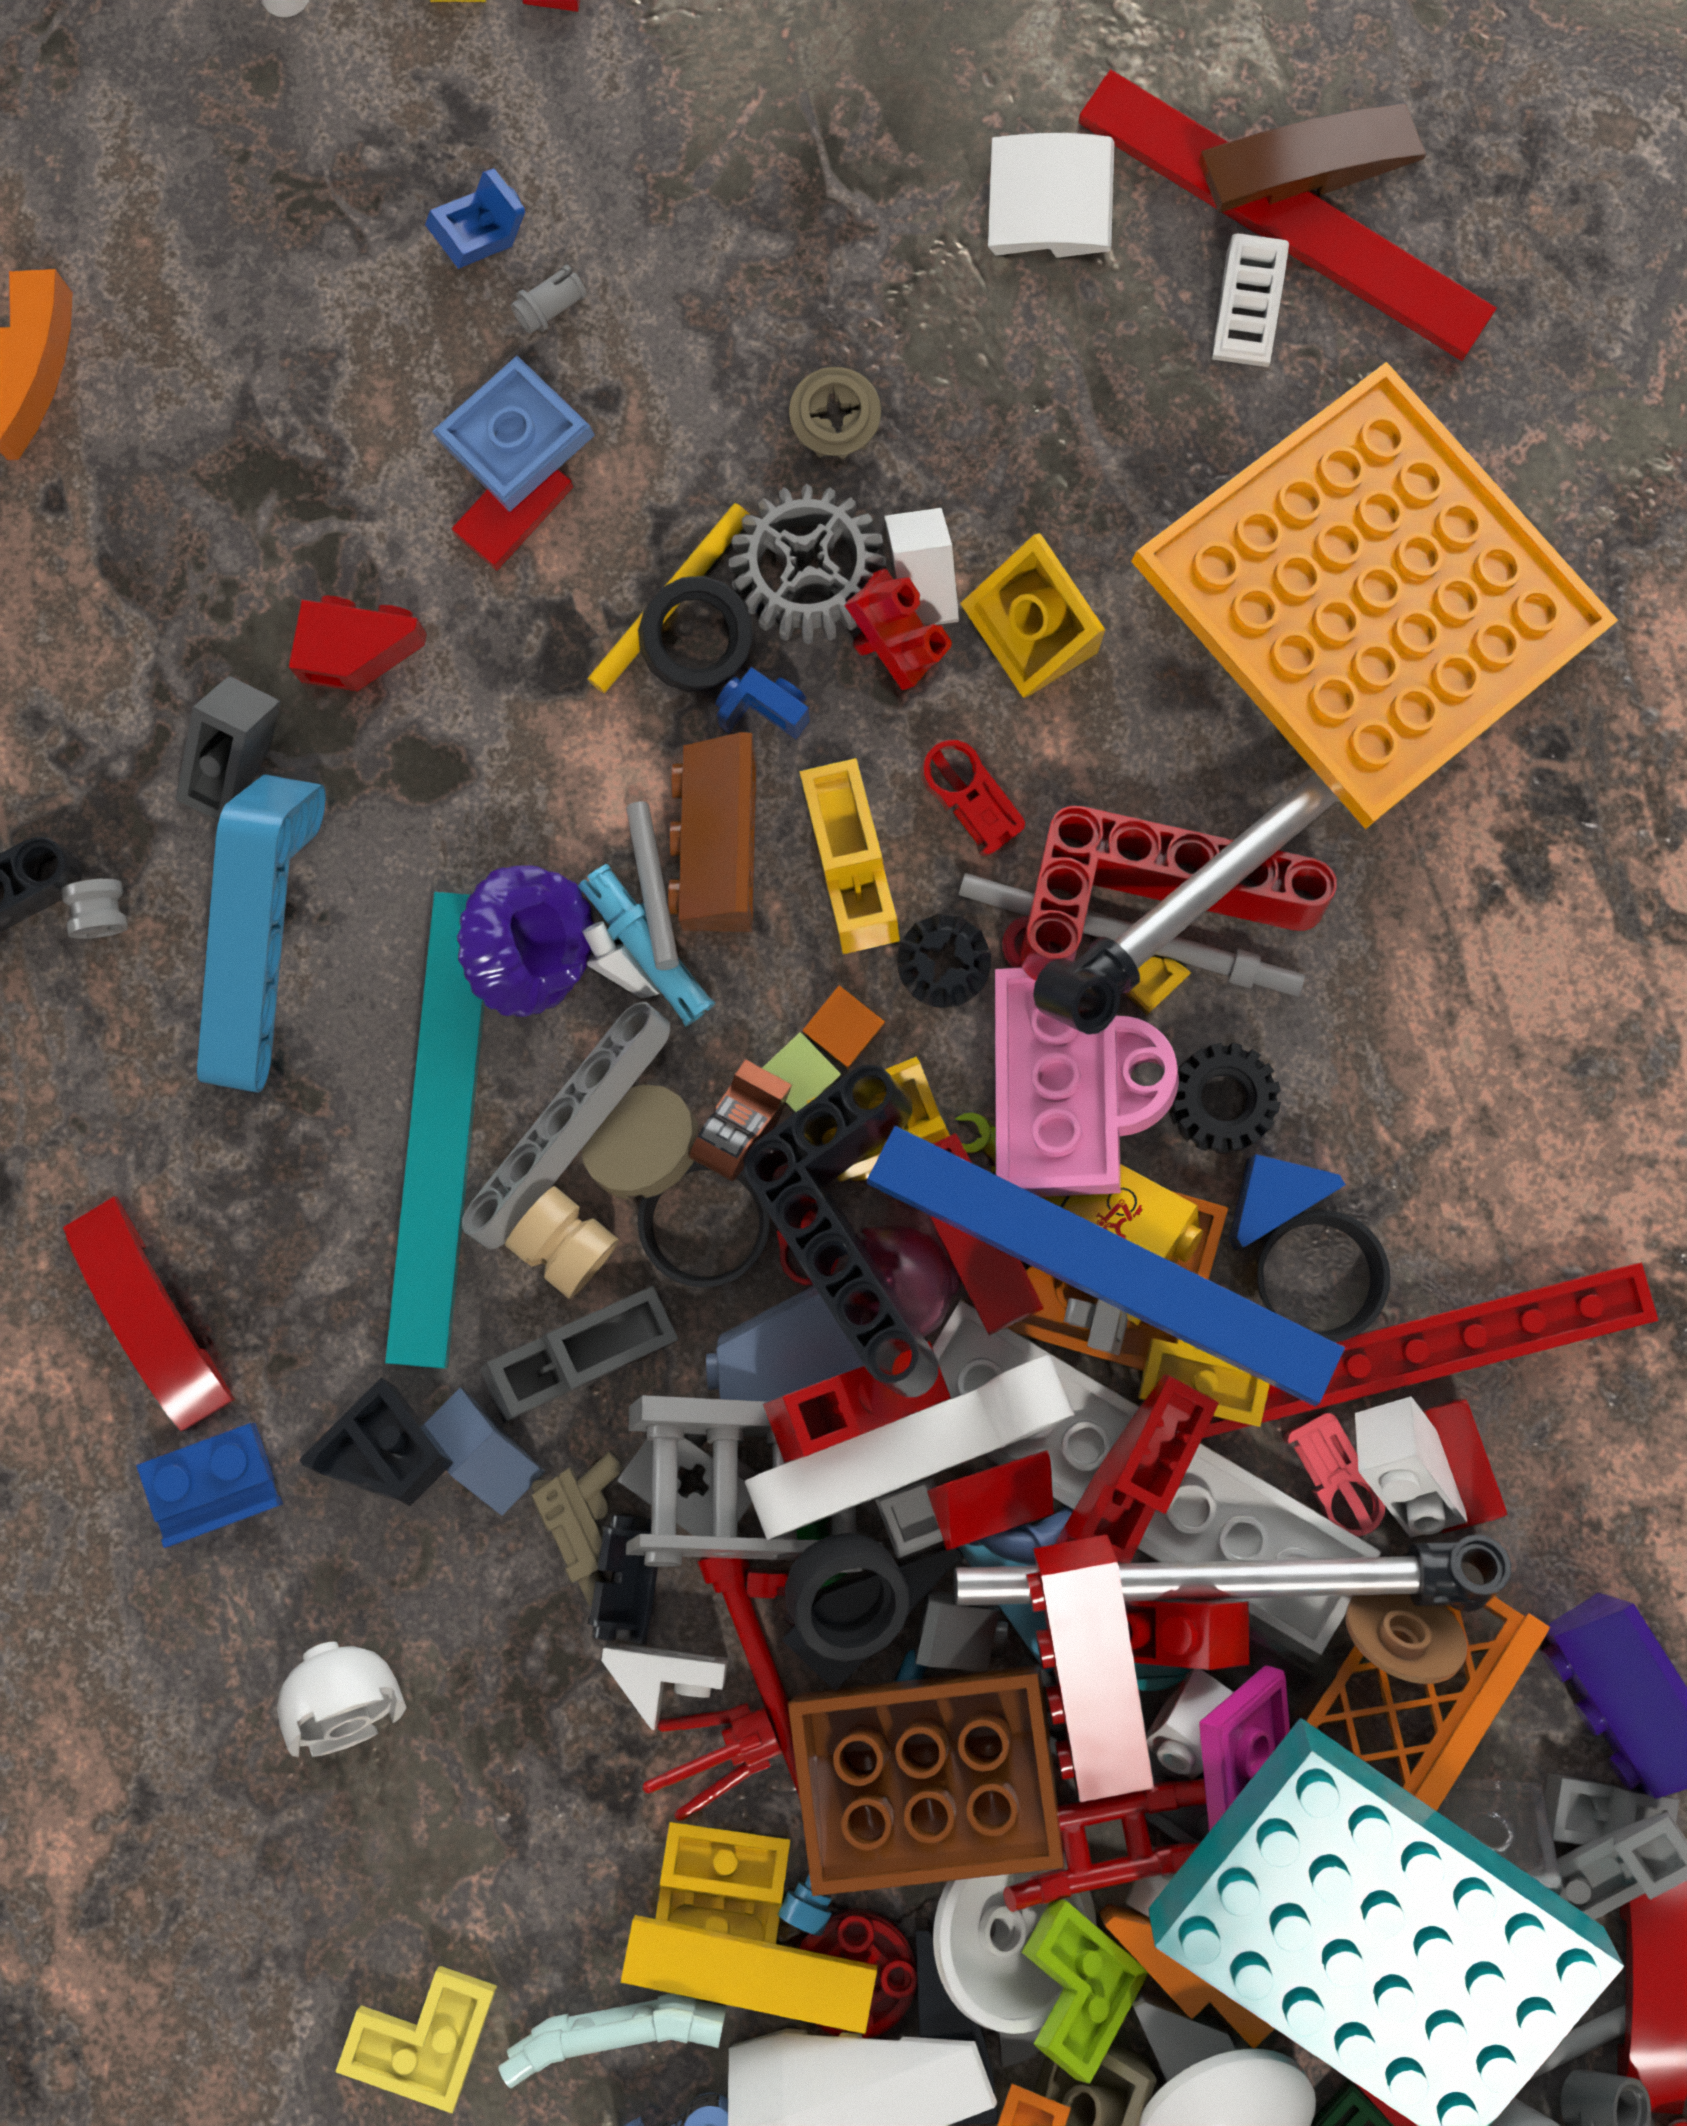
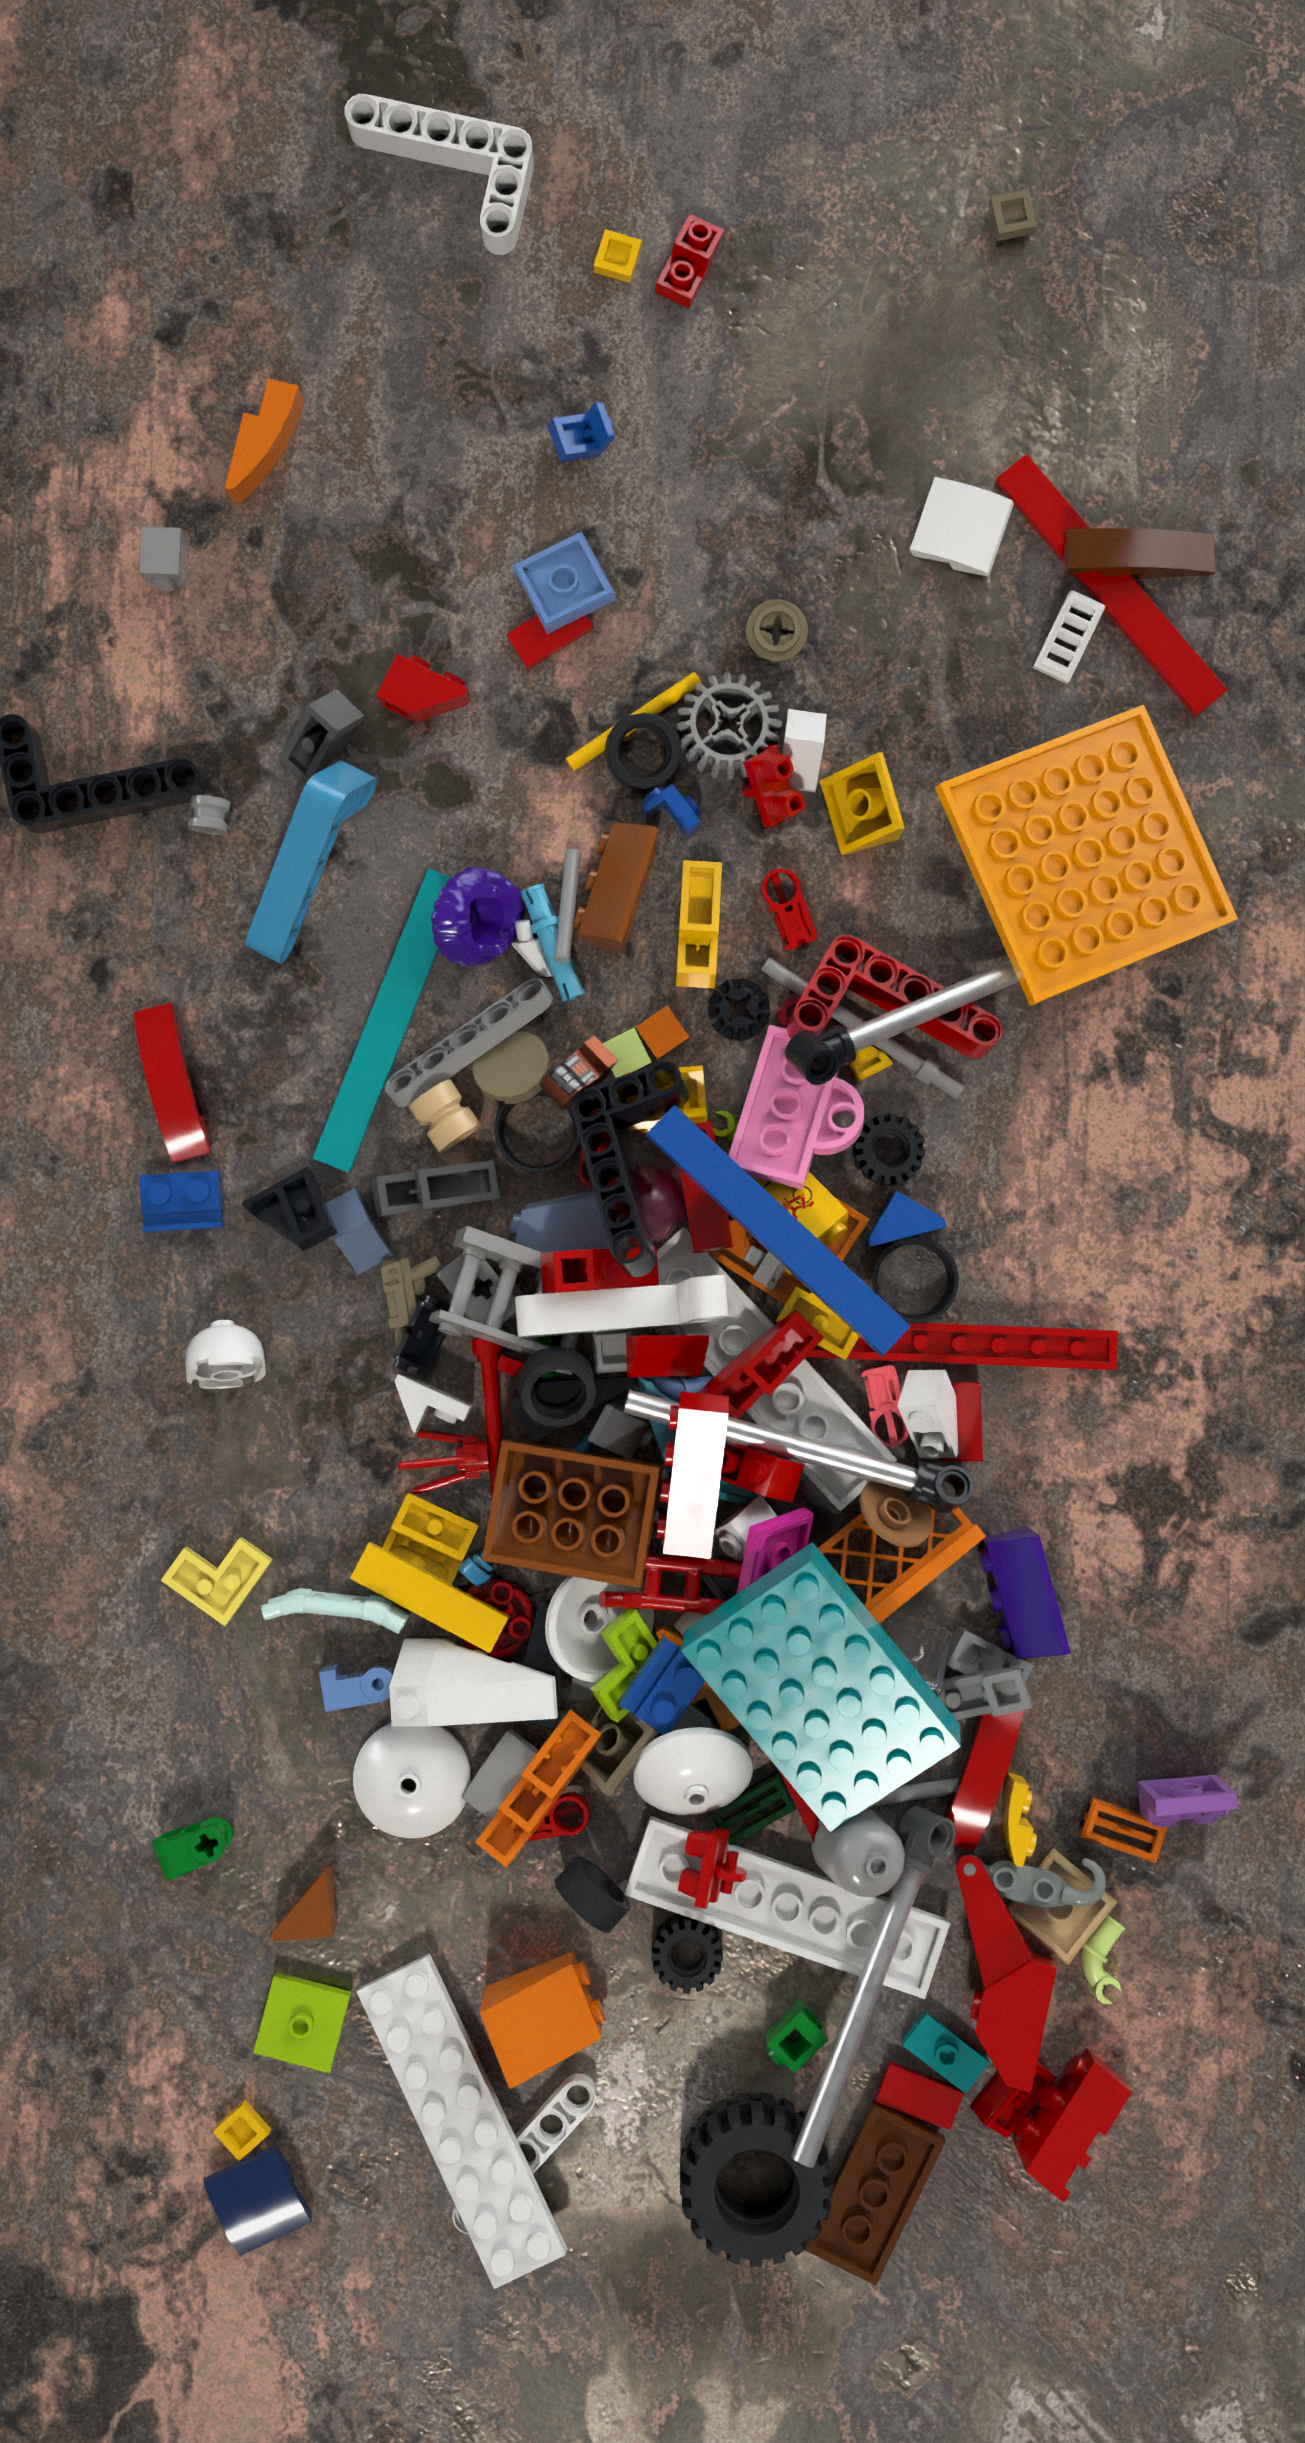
camera: 15 degrees right, 5 degrees up
light grey pin [510,264,587,334] -> none
none -> blue plate [618,1635,705,1735]

